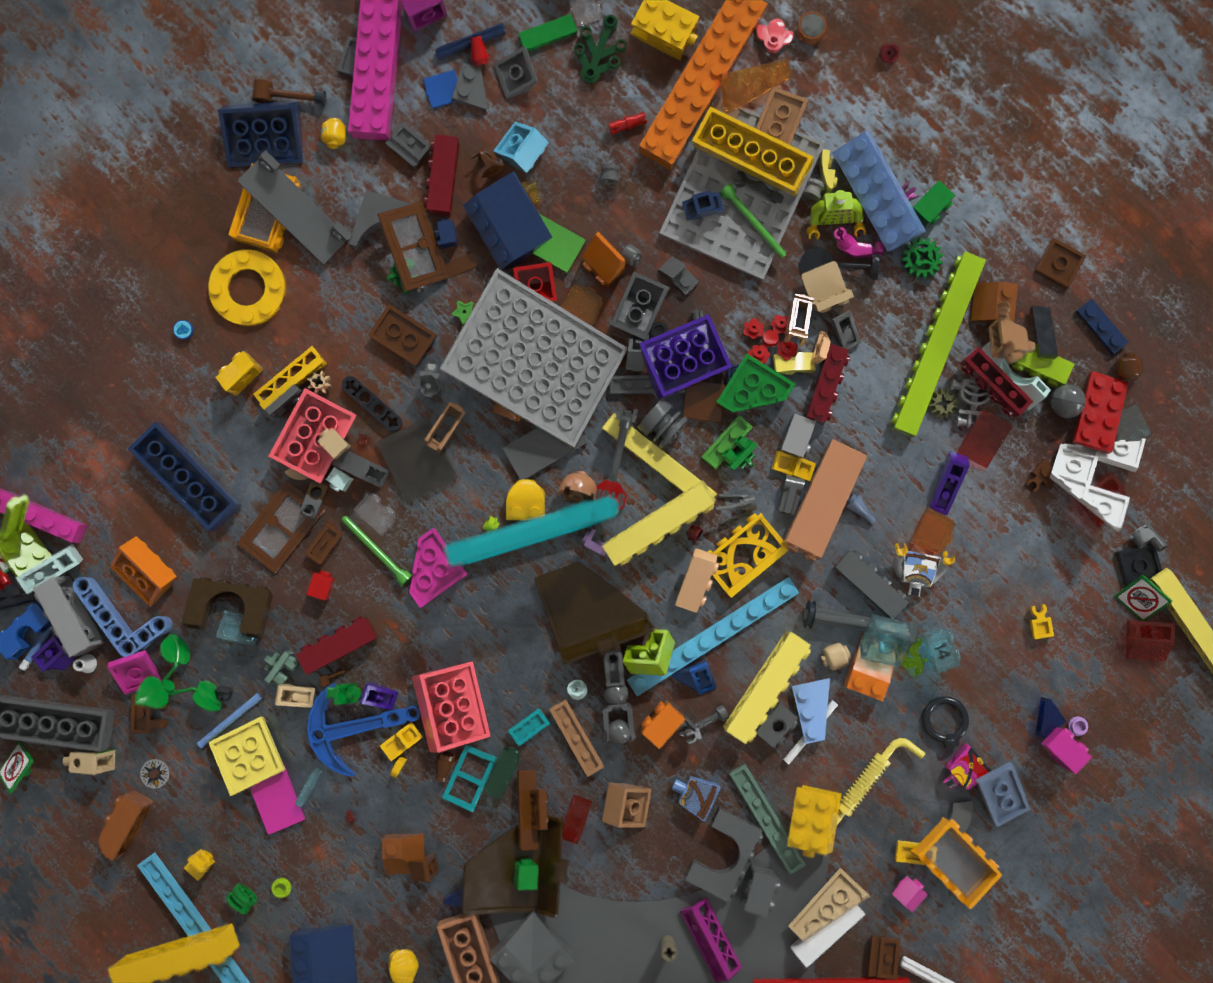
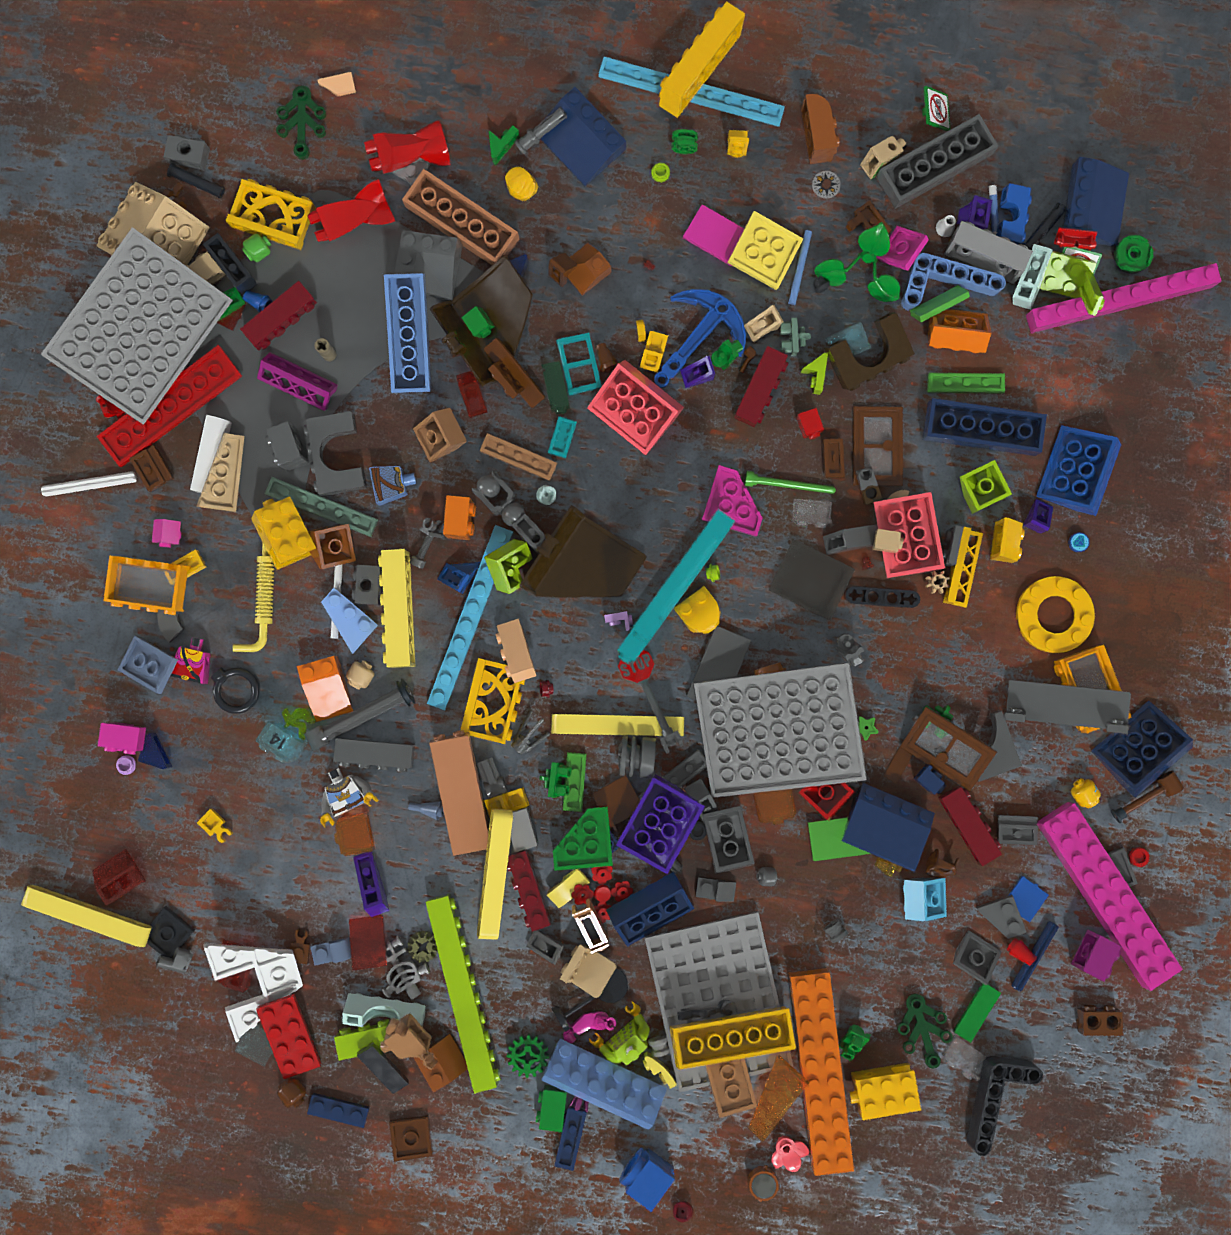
camera: 145 degrees right, 0 degrees up
clear light blue tile [295,767,324,807] -> none
light aqua plate [326,467,354,492] -> none
reddish brown plate [368,304,437,367] -> none
medium nougat window [423,402,466,454] -> none
nougat cylinder [558,471,597,505] -> none
orange slope [582,232,625,288] -> none
light yellow brick [602,480,716,566] -> none
red pin [608,112,647,135] -> none
dark blue brick [682,190,724,222] -> none
bright green piece [719,183,786,258] -> none
light nougat tile [811,331,831,364] -> none
clear light blue brick [859,614,912,667] -> none
dark red brick [959,346,1034,418] -> none
dark grey piece [1050,384,1086,418] -> none
piece [1114,575,1173,622] -> none
none -> dark orange slope [307,524,356,569]
none -> sand blue plate [311,937,354,966]
none -> medium blue brick [384,273,432,393]
none -> light yellow beam [477,809,513,940]
none -> dark blue plate [554,1107,587,1171]
none -> dark blue slope [606,872,694,947]
none -> blue piece [619,1148,675,1212]
none -> lime slope [801,353,828,395]
none -> green hips [839,1025,871,1061]
none -> bright green tile [910,285,970,322]
none -> bright green tile [928,373,1005,394]
none -> lime slope [960,460,1012,514]
none -> dark purple slope [1023,499,1053,534]
none -> blue slope [1036,425,1121,516]
none -> red tile [1128,847,1150,867]

